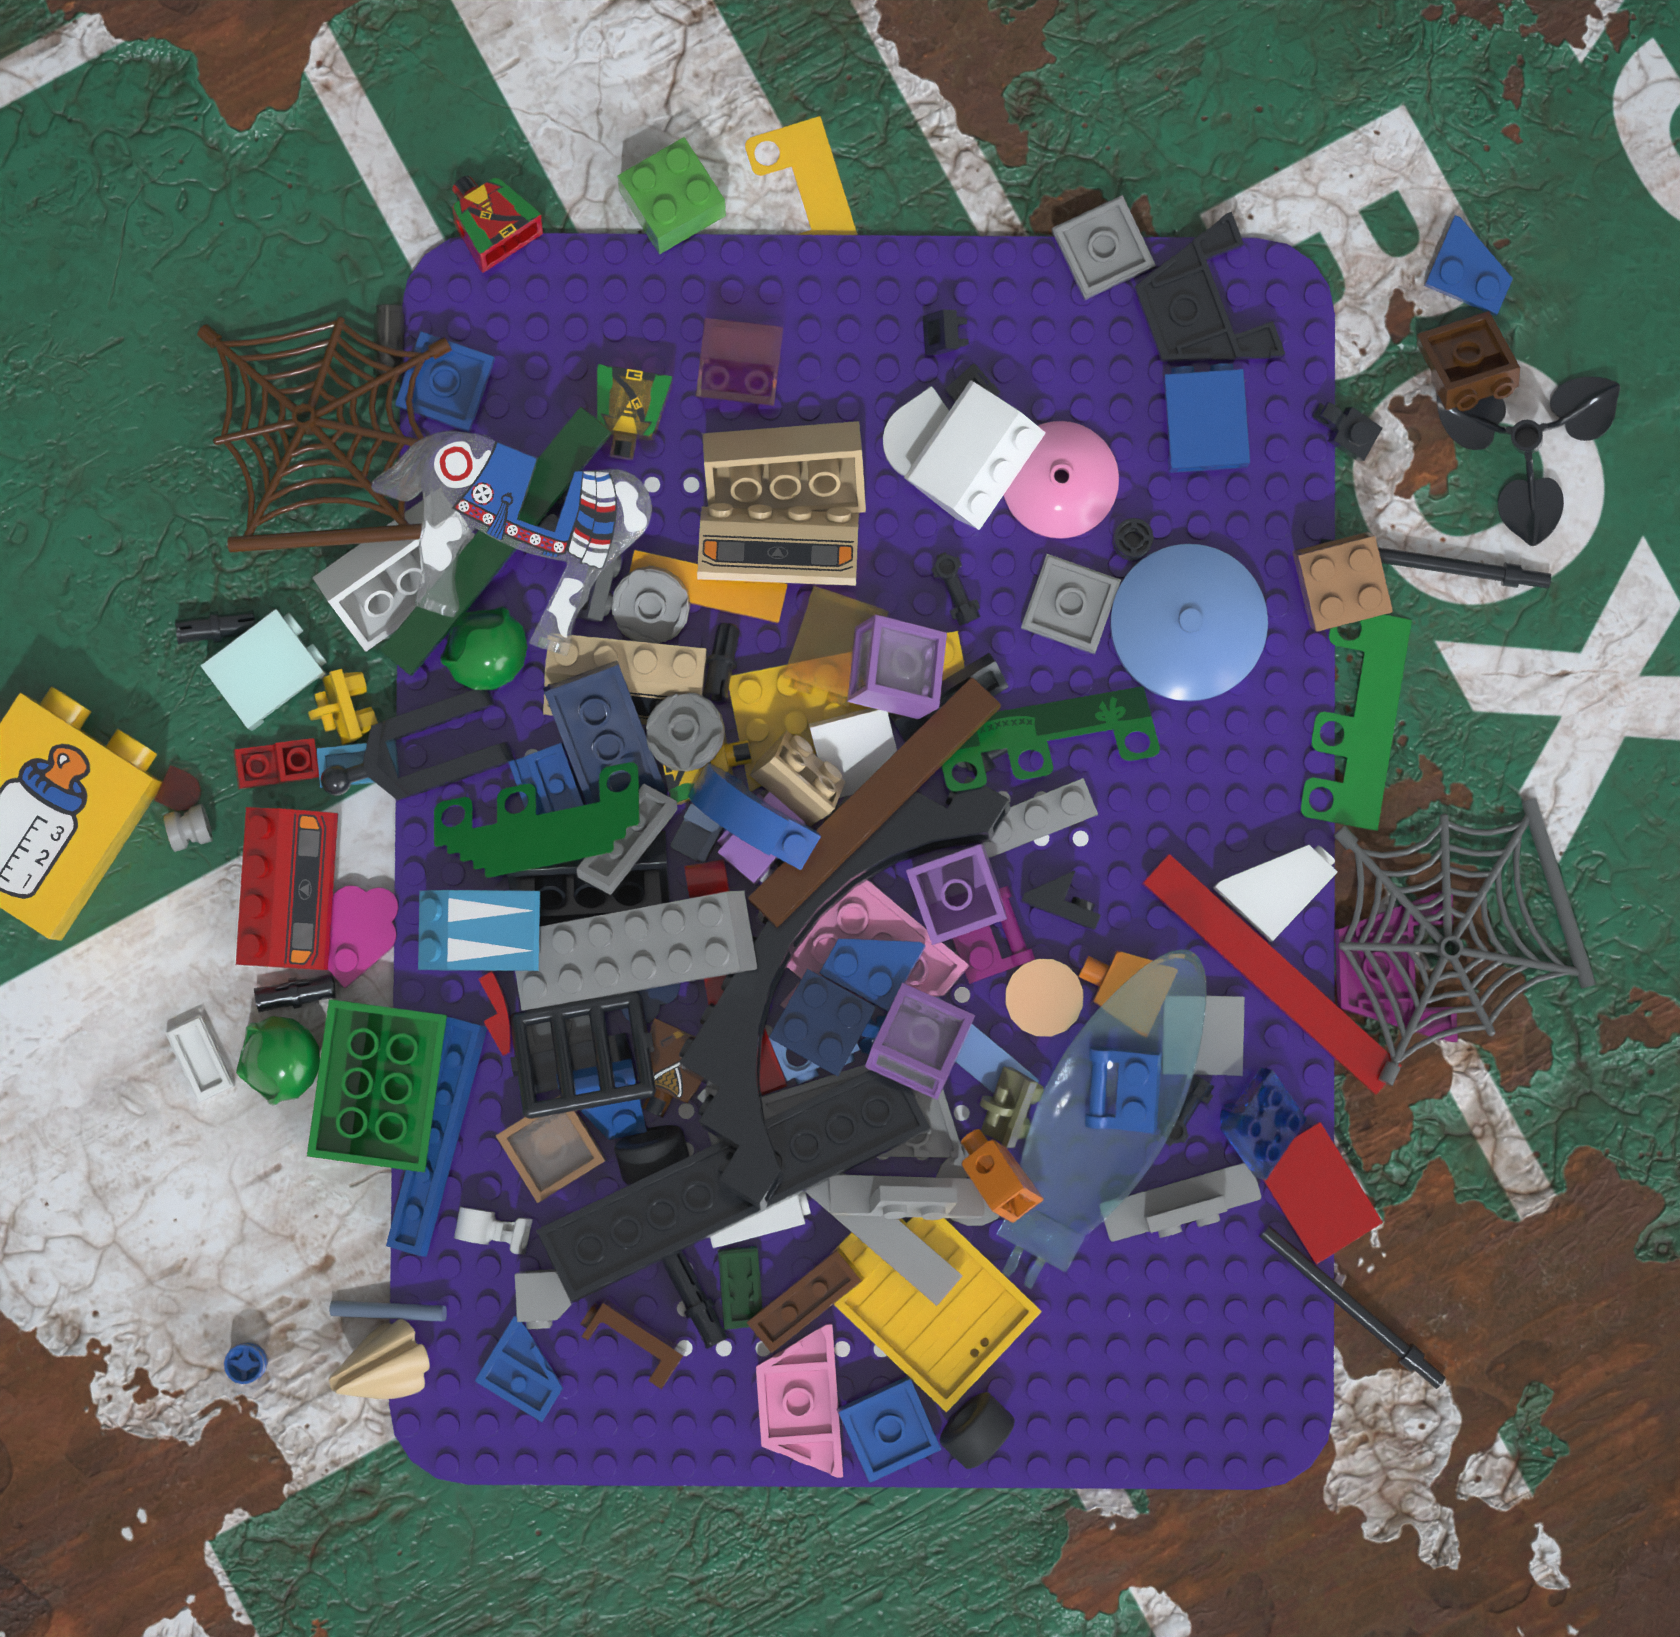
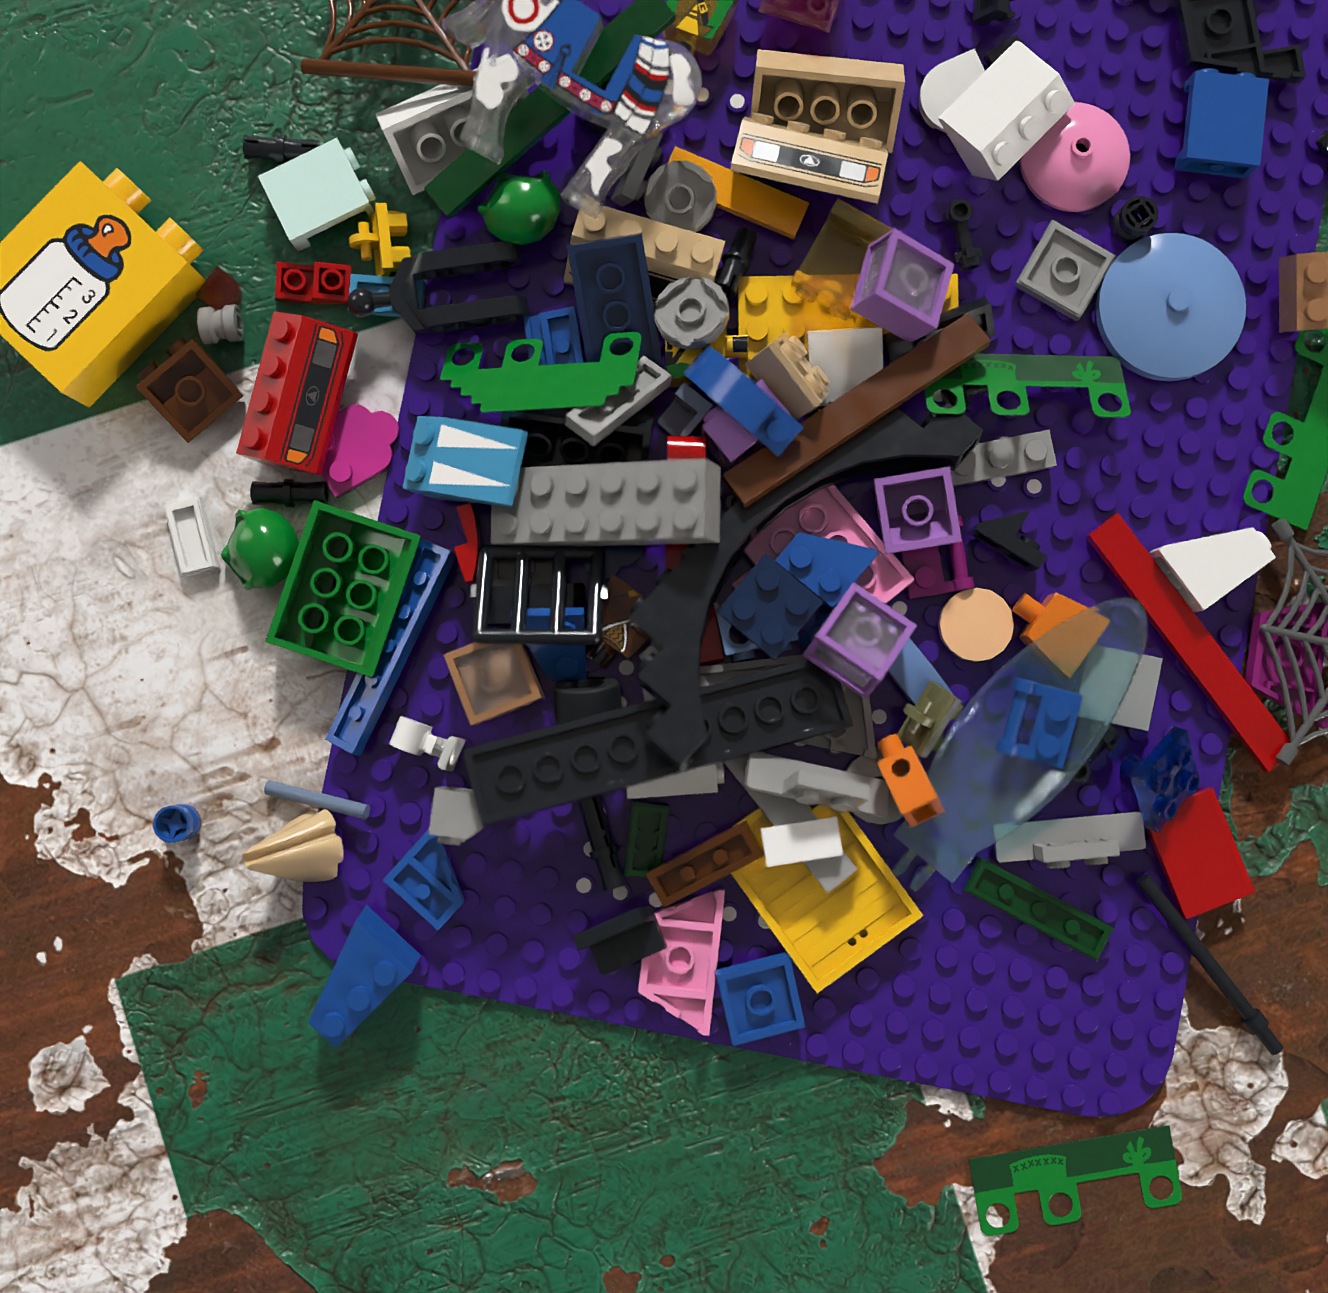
camera: 15 degrees right, 0 degrees up
reddish brown panel [580,1299,686,1390] -> none
black tyre [940,1392,1015,1469] -> none
none -> reddish brown plate [136,337,244,443]
none -> blue wedge [308,905,421,1048]
none -> black panel [573,905,667,975]
none -> white tile [760,817,843,867]
none -> dark green tile [962,857,1114,961]
none -> piece [969,1125,1182,1236]

